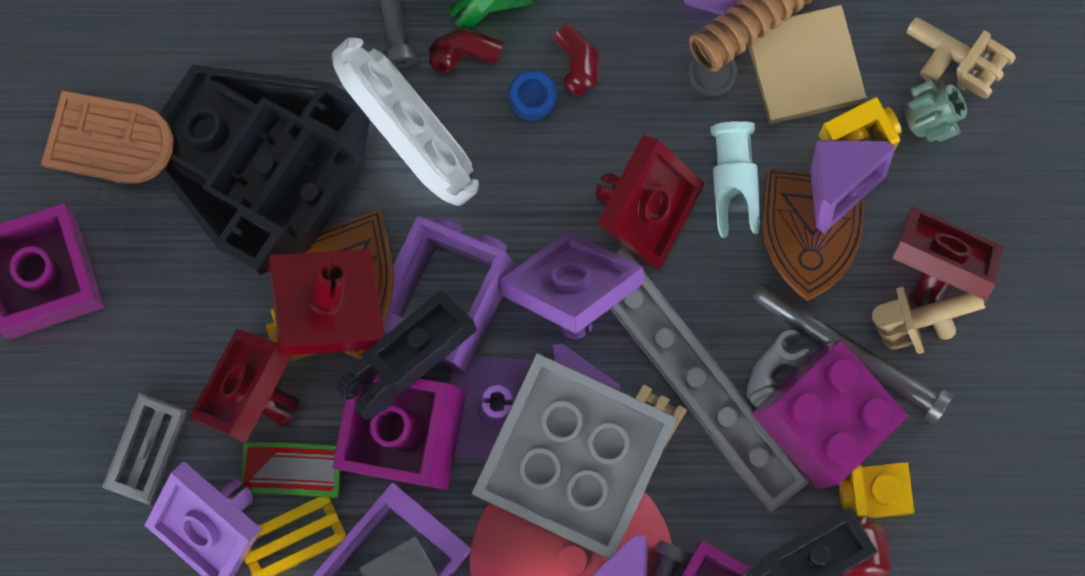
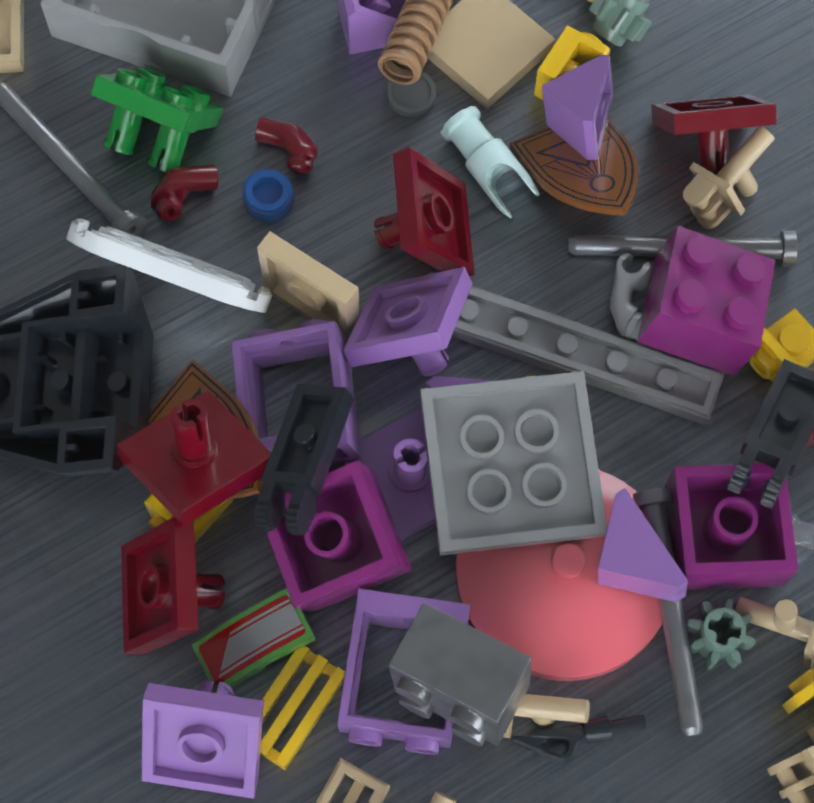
camera: 35 degrees left, 10 degrees down
light grey tile [102,393,188,506] -> none
none -> tan tile [257,231,359,339]

